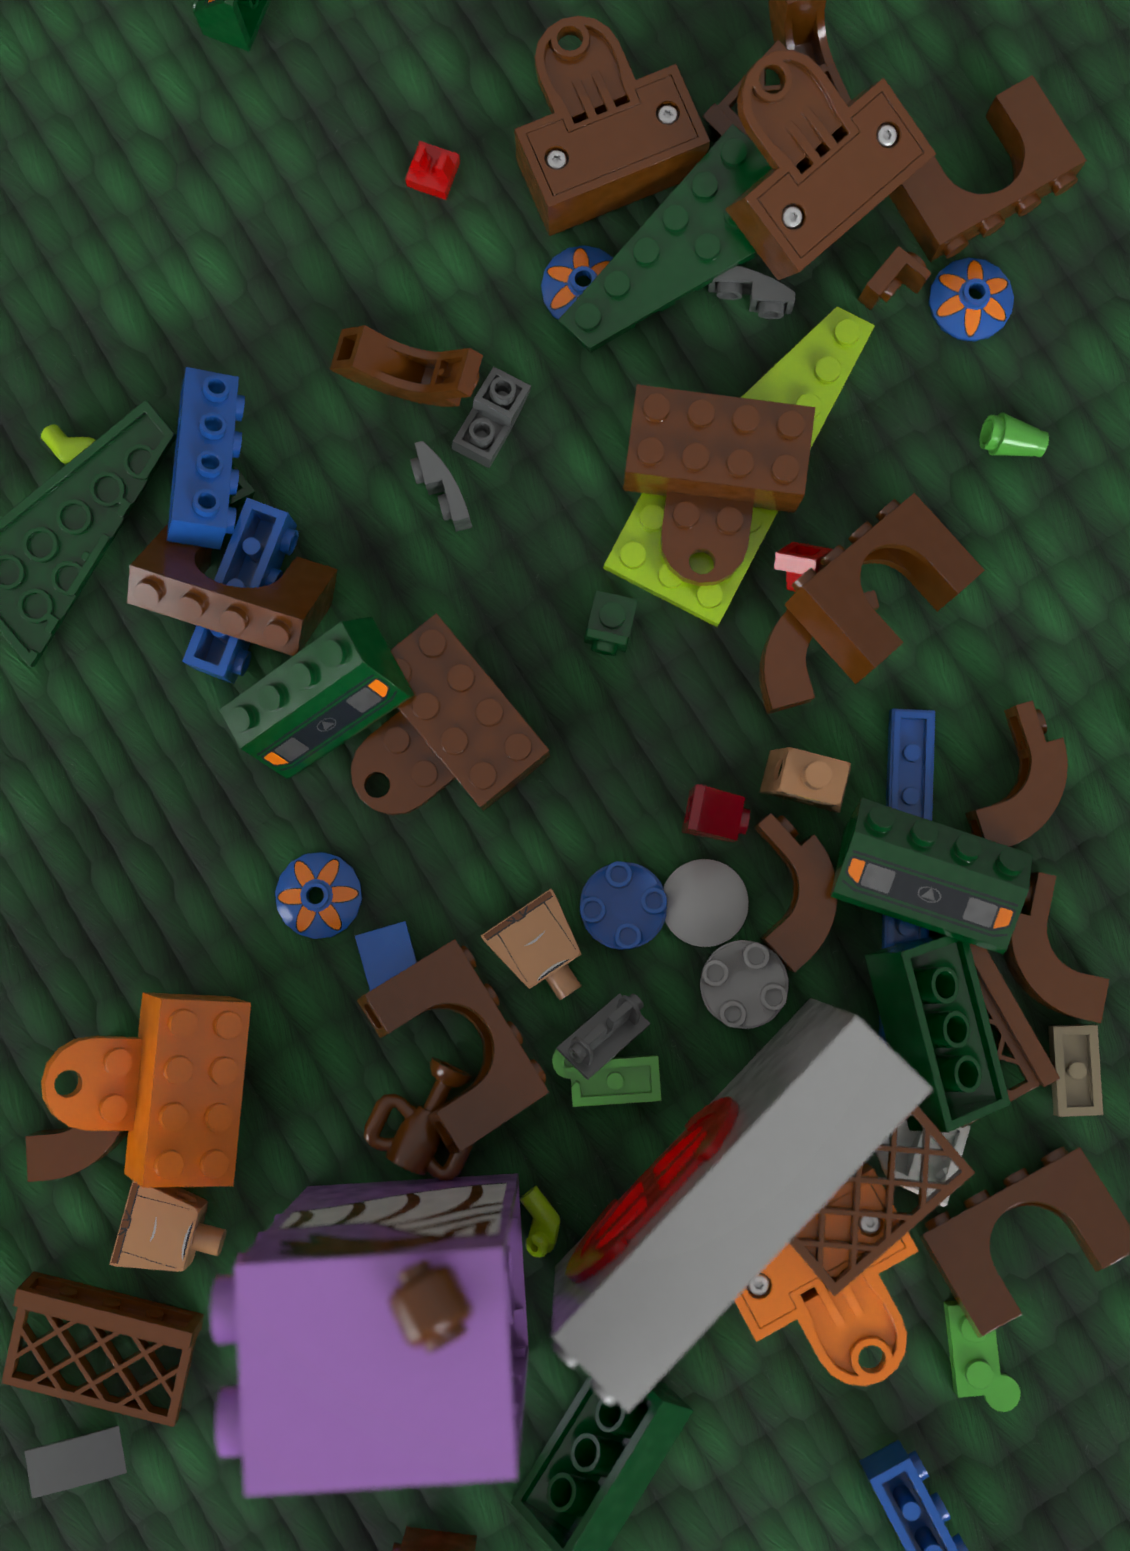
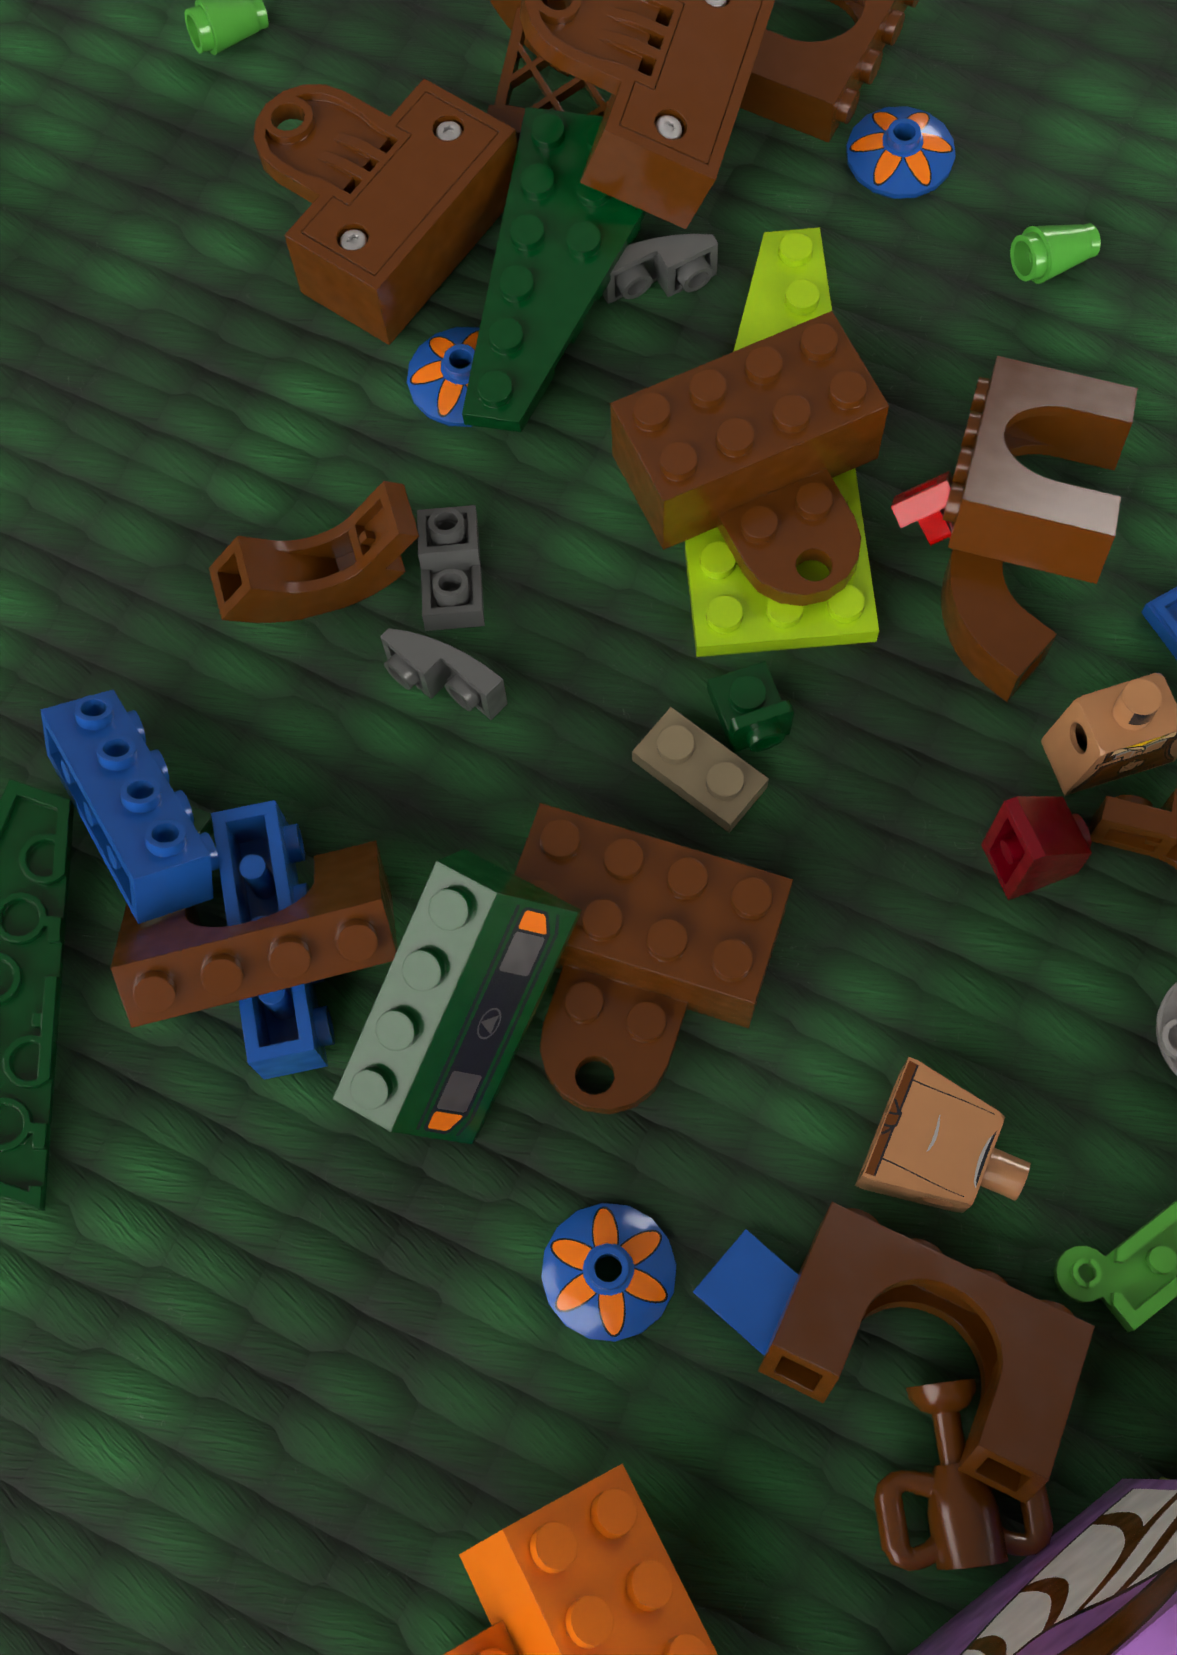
camera: 30 degrees left, 15 degrees down
red tile [405,141,460,200] -> none
dark grey hinge [557,993,651,1080] -> none
blue dish [580,861,667,950] -> none
light grey dish [663,859,749,947] -> none
reddish brown bracket [858,246,931,311] -> none
none -> dark tan plate [632,707,769,833]

